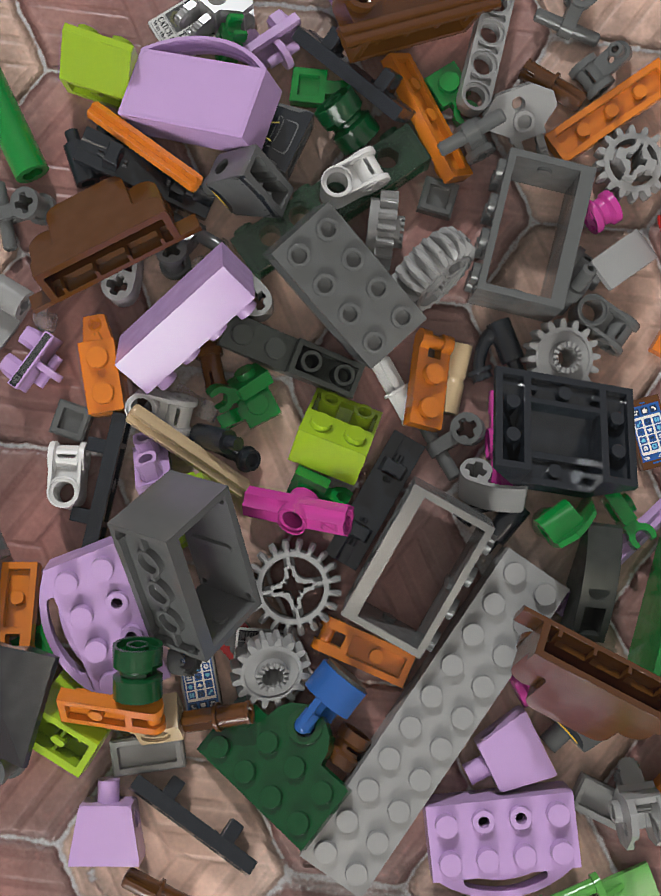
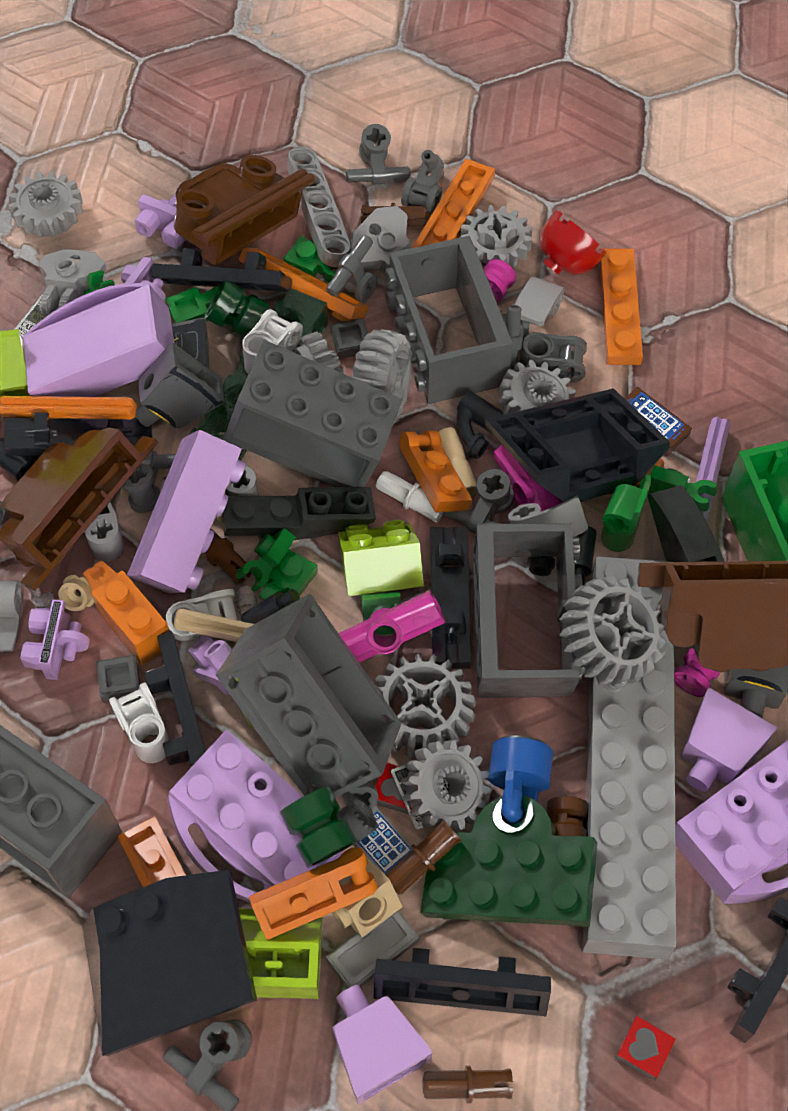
camera: 25 degrees left, 25 degrees down
orange plate [310,614,416,688] -> none
none -> tan plate [58,575,94,611]
none -> light grey gear [559,576,667,686]

